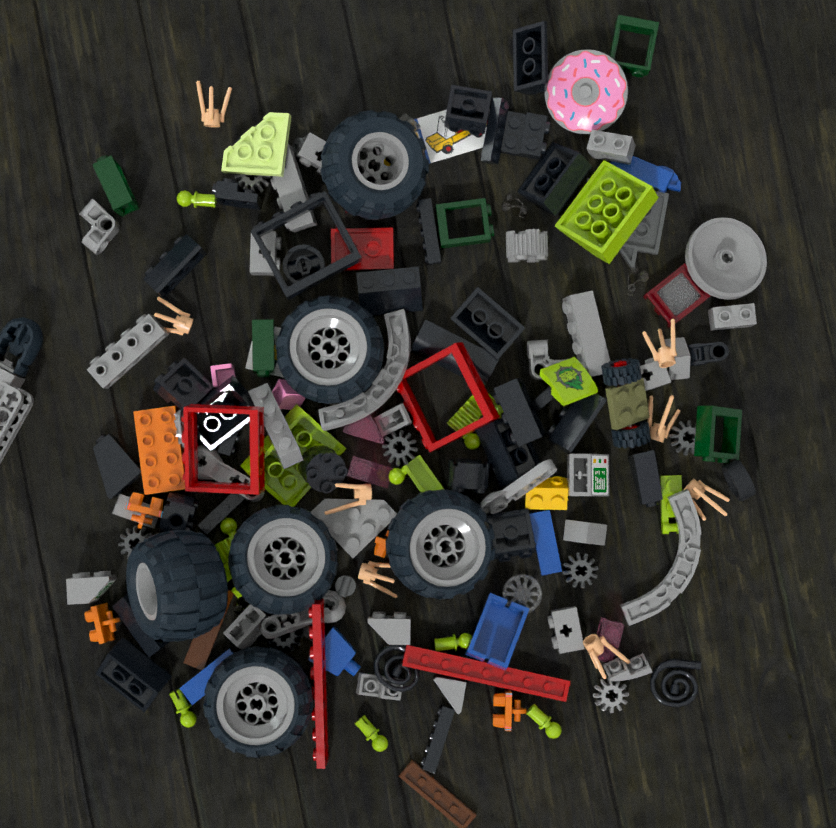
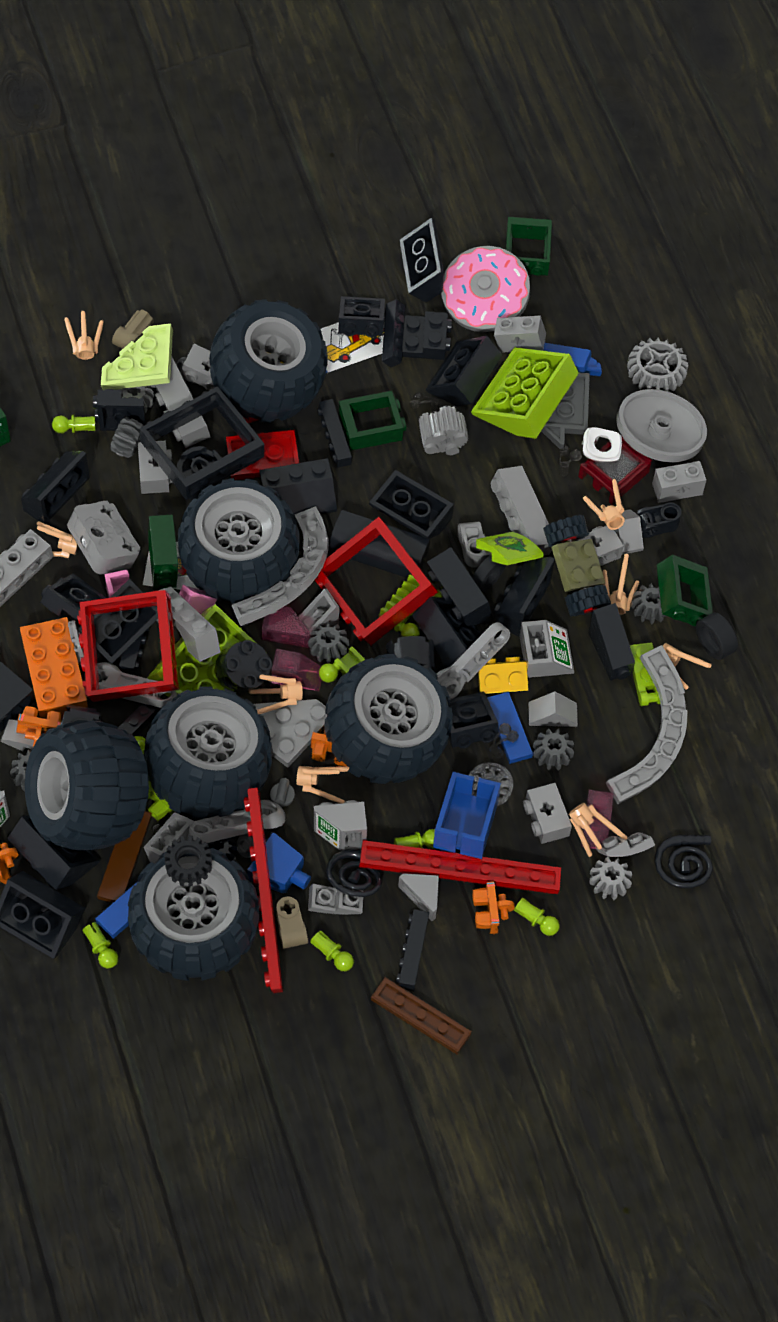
camera: 10 degrees left, 25 degrees down
none -> light grey axle [67,501,141,574]
none -> dark grey gear [111,417,143,458]
none -> dark tan piece [112,309,154,349]
none -> black tyre [164,835,212,887]
none -> dark tan piece [276,897,308,949]
none -> clear smoke piece [489,723,519,758]
none -> white piece [581,427,622,462]
none -> light grey gear [627,337,688,392]

